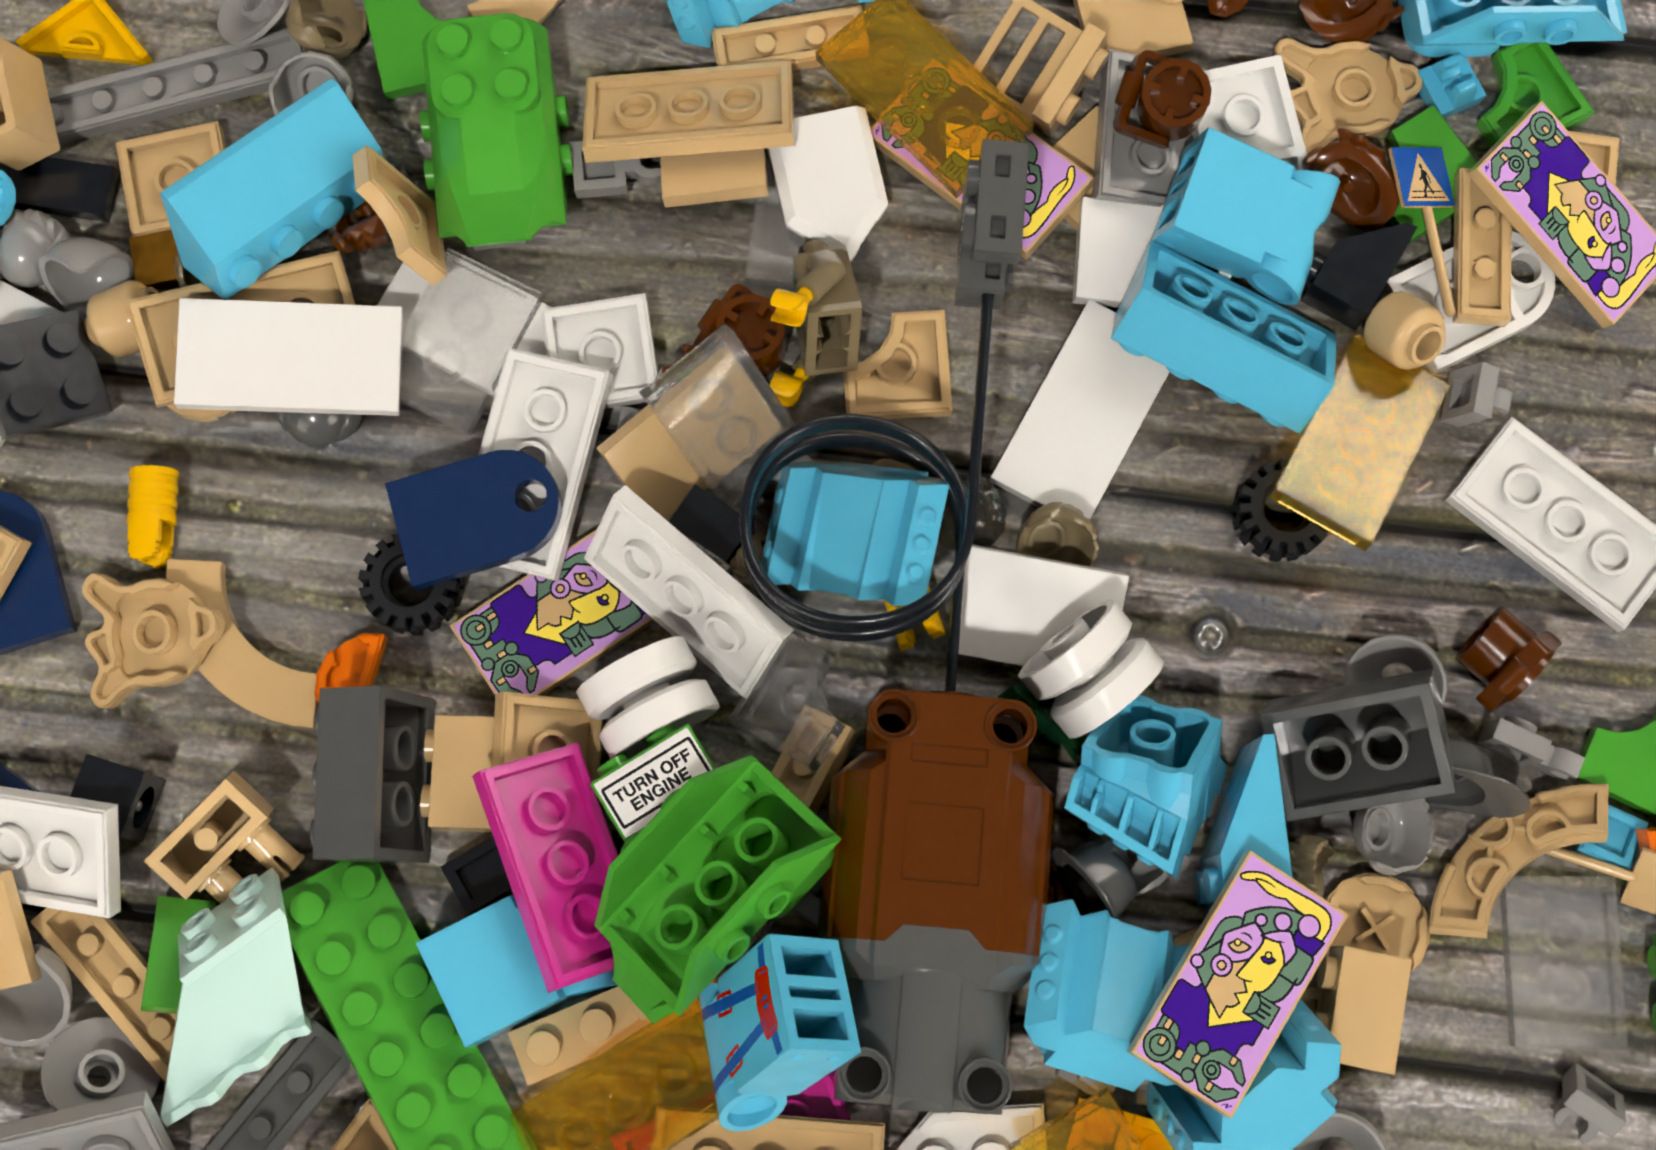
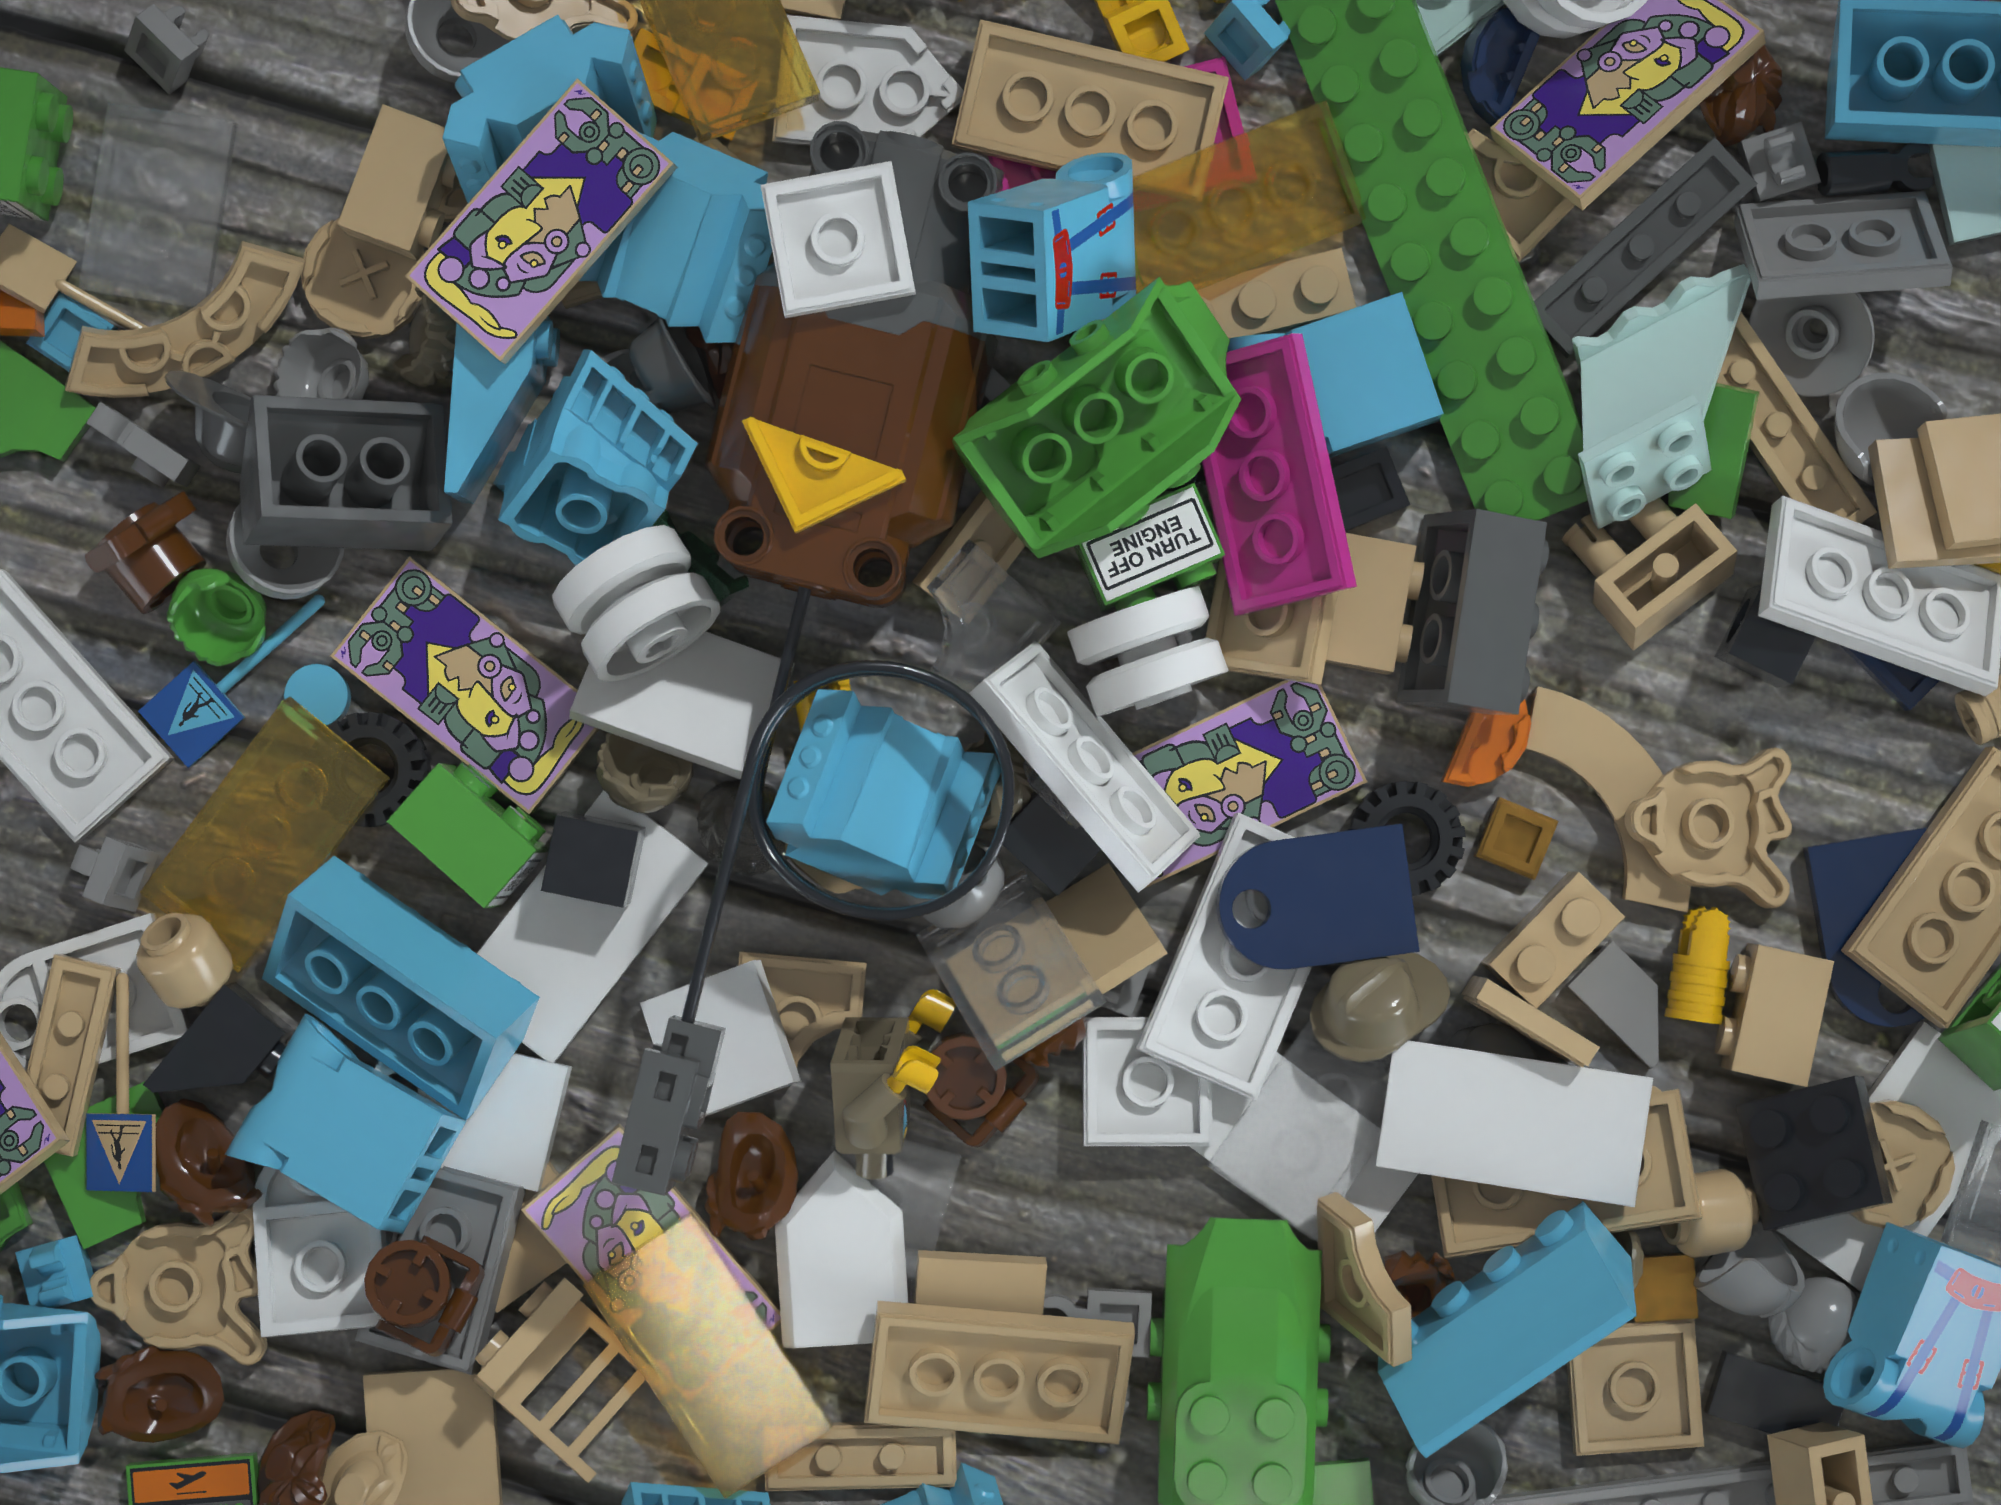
camera: 165 degrees left, 10 degrees up
none -> piece [138,594,325,768]
none -> bright green hair [167,568,267,666]
none -> medium azure tile [284,664,351,729]
none -> tile [330,556,600,815]
none -> bright green brick [386,762,549,908]
none -> black piece [541,811,646,908]
none -> white tile [640,960,801,1117]
none -> reddish brown hat [705,1112,798,1241]
none -> yellow tile [742,417,906,533]
none -> white tile [761,161,916,318]
none -> dark tan piece [1310,953,1450,1062]
none -> tan tile [1462,975,1600,1067]
none -> pearl gold tile [1474,797,1559,880]
none -> tan brick [1481,871,1625,1008]
none -> light grey tile [1565,940,1659,1069]
none -> tan brick [1715,943,1834,1087]

